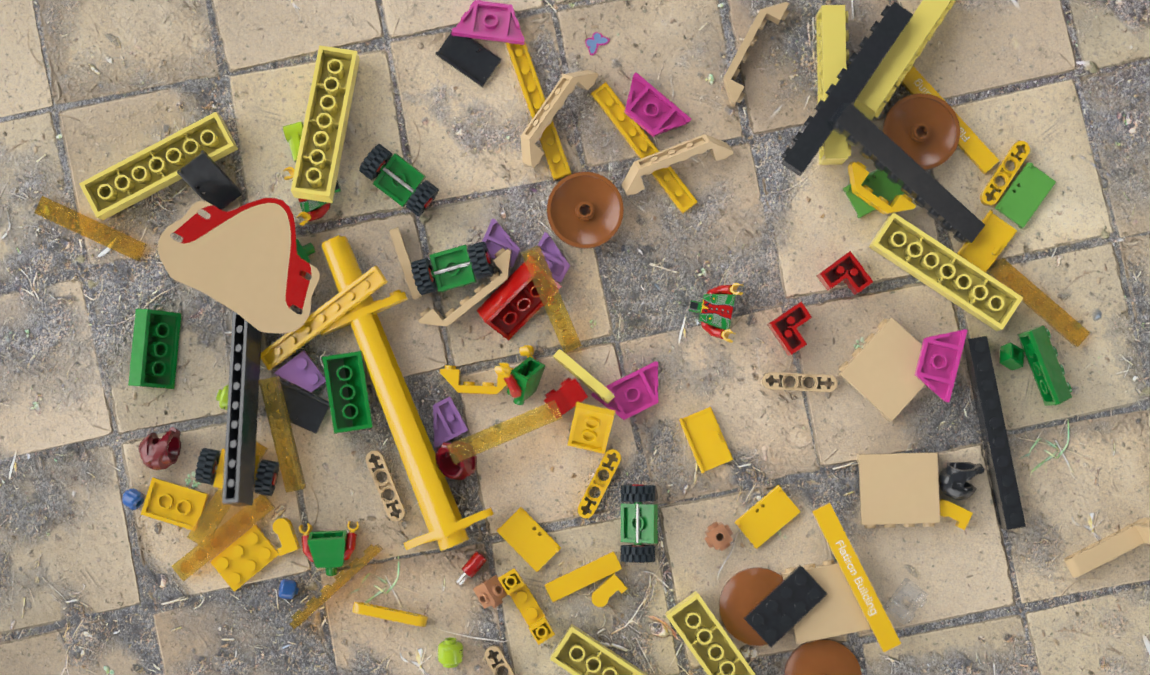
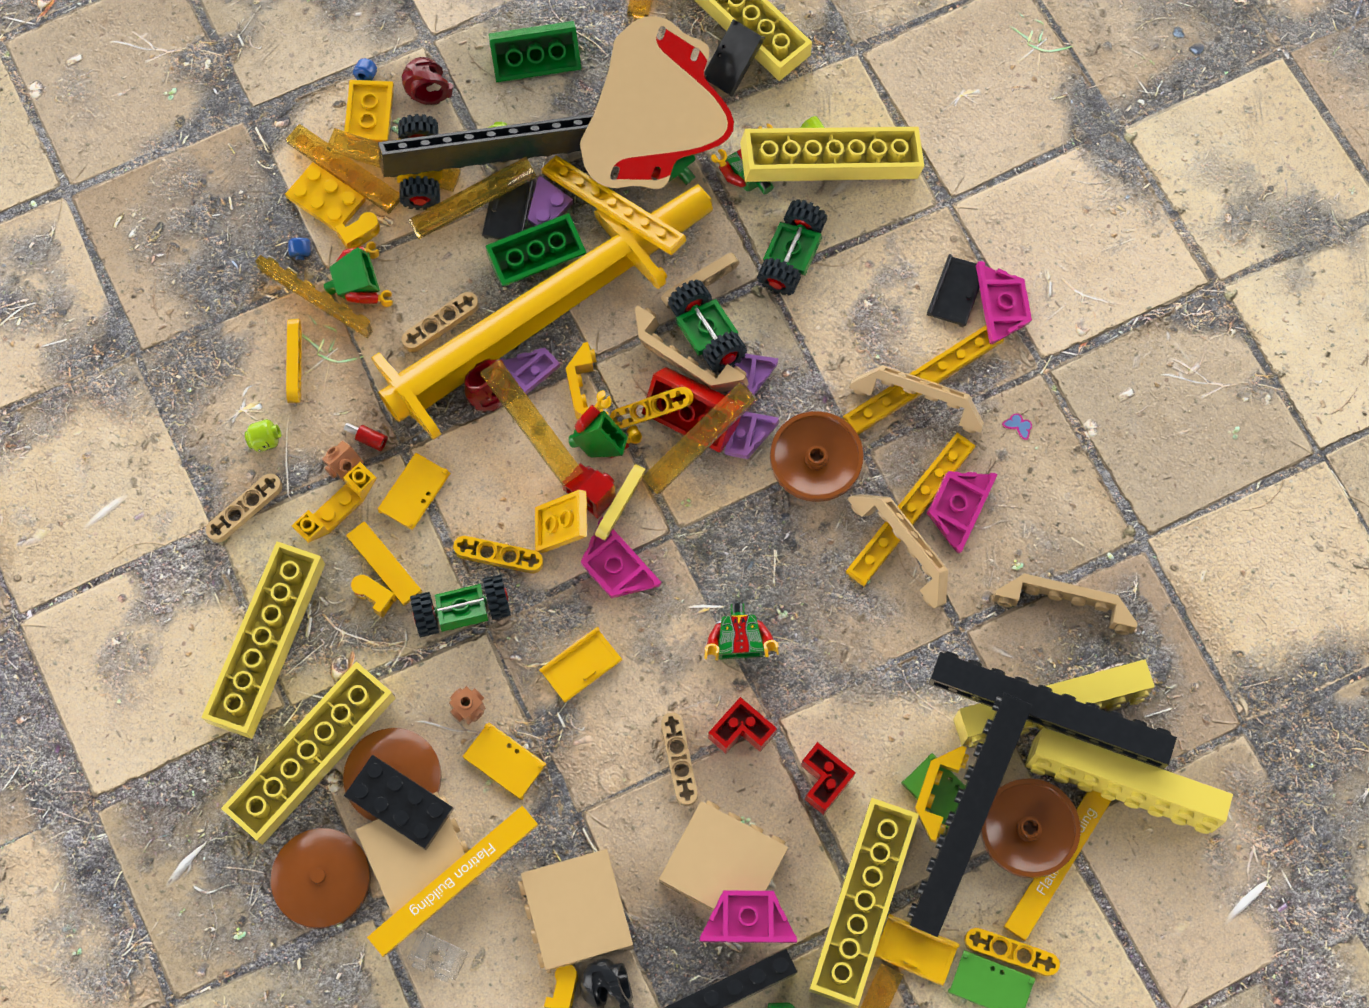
camera: 75 degrees right, 15 degrees down
none -> yellow beam [610,387,693,429]

